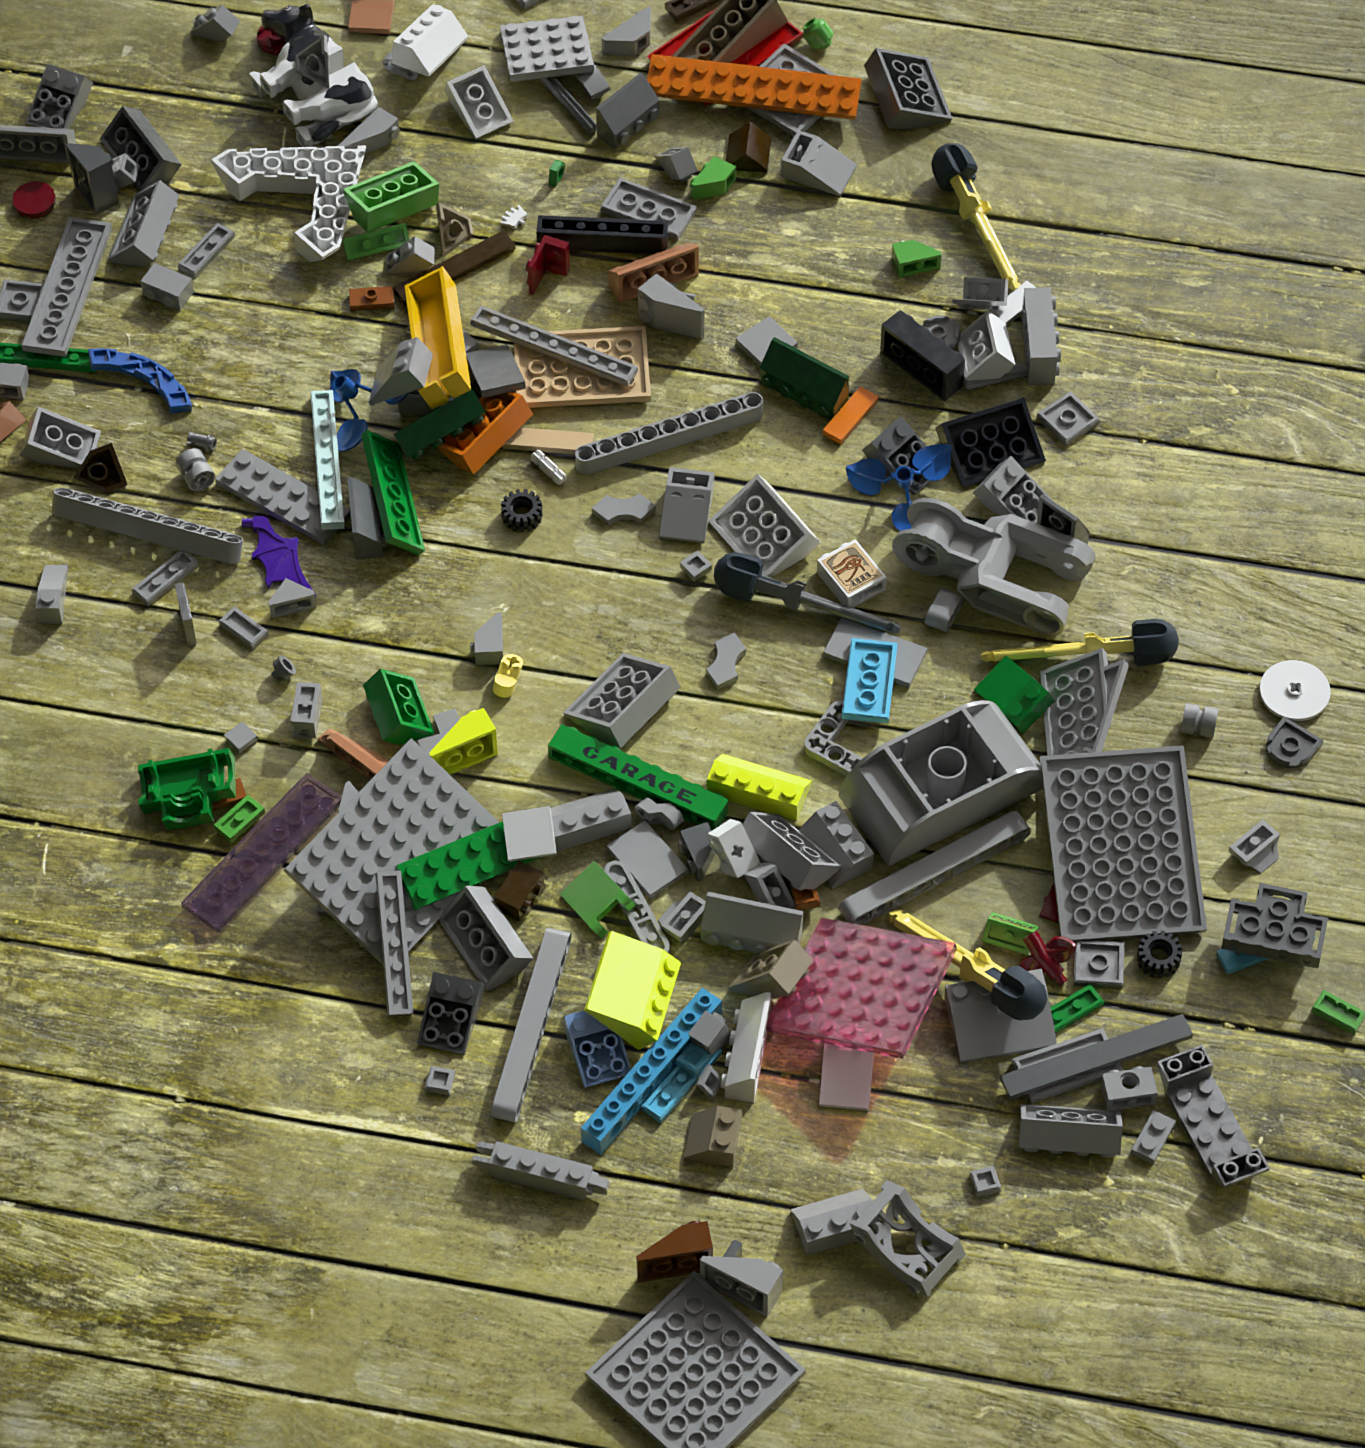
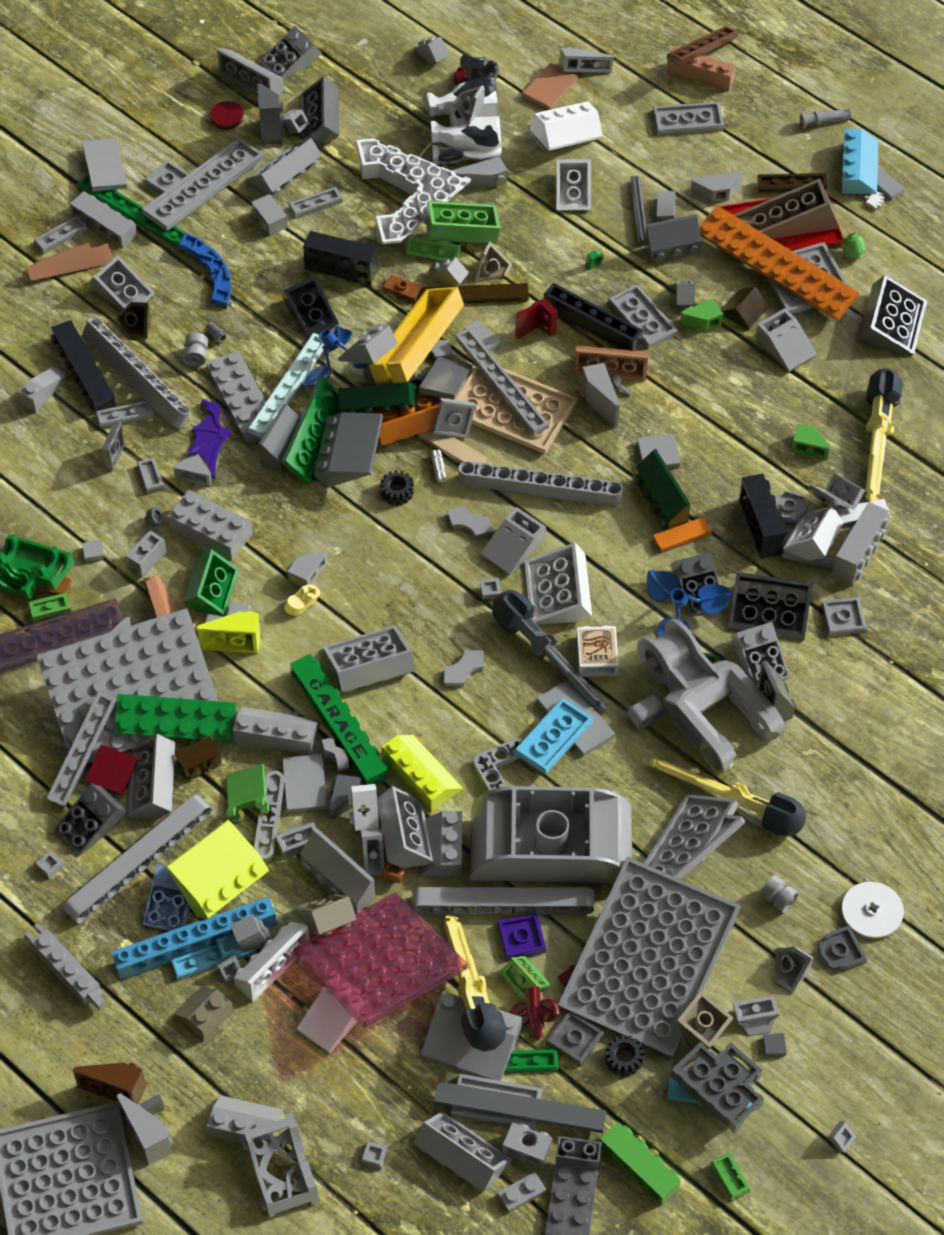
camera: 30 degrees right, 0 degrees up
light grey plate [500,16,594,82] -> none
white piece [500,205,528,229] -> none
white tile [502,806,557,862] -> none
green slope [974,656,1055,734] -> none
none -> black brick [50,320,116,413]
none -> dark red tile [86,744,139,796]
none -> light grey brick [168,490,253,560]
none -> black slope [282,276,339,339]
none -> black brick [303,231,378,285]
none -> dark grey slope [314,413,383,488]
none -> light grey tile [431,398,477,438]
none -> light grey tile [464,320,500,352]
none -> dark purple tile [497,913,547,961]
none -> bright green brick [600,1122,681,1206]
none -> dark tan slope [676,991,733,1050]
none -> dark grey tile [763,1033,787,1057]
none -> light grey slope [775,947,813,993]

